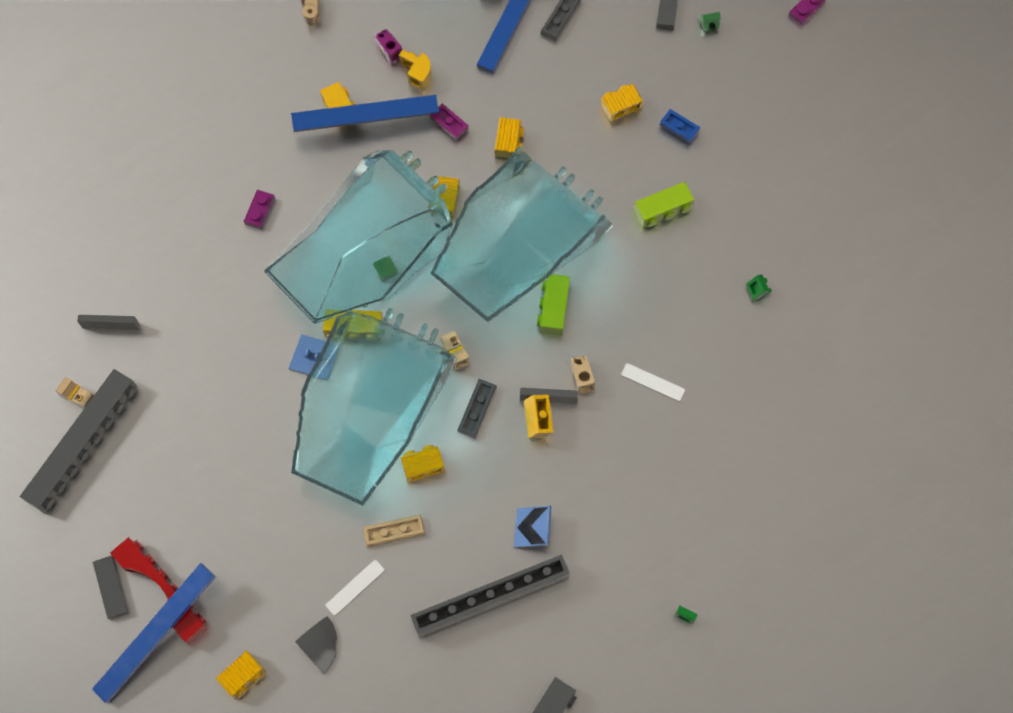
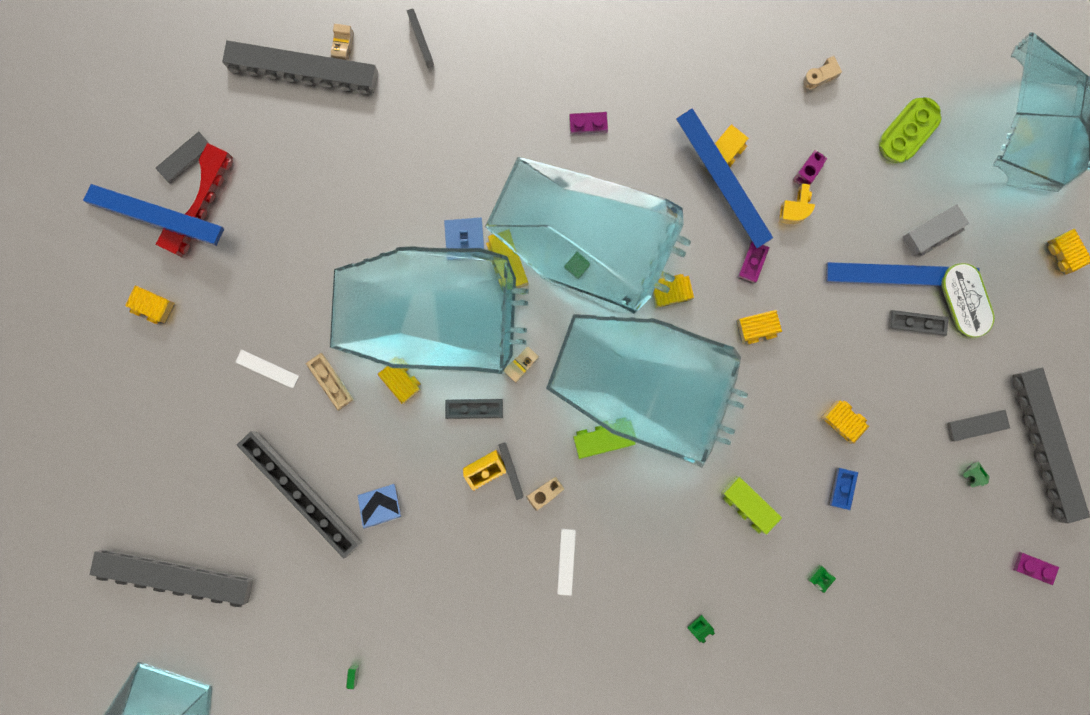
camera: 65 degrees right, 15 degrees up
dark grey brick [295,616,337,674] -> none
none -> green tile [807,565,836,593]

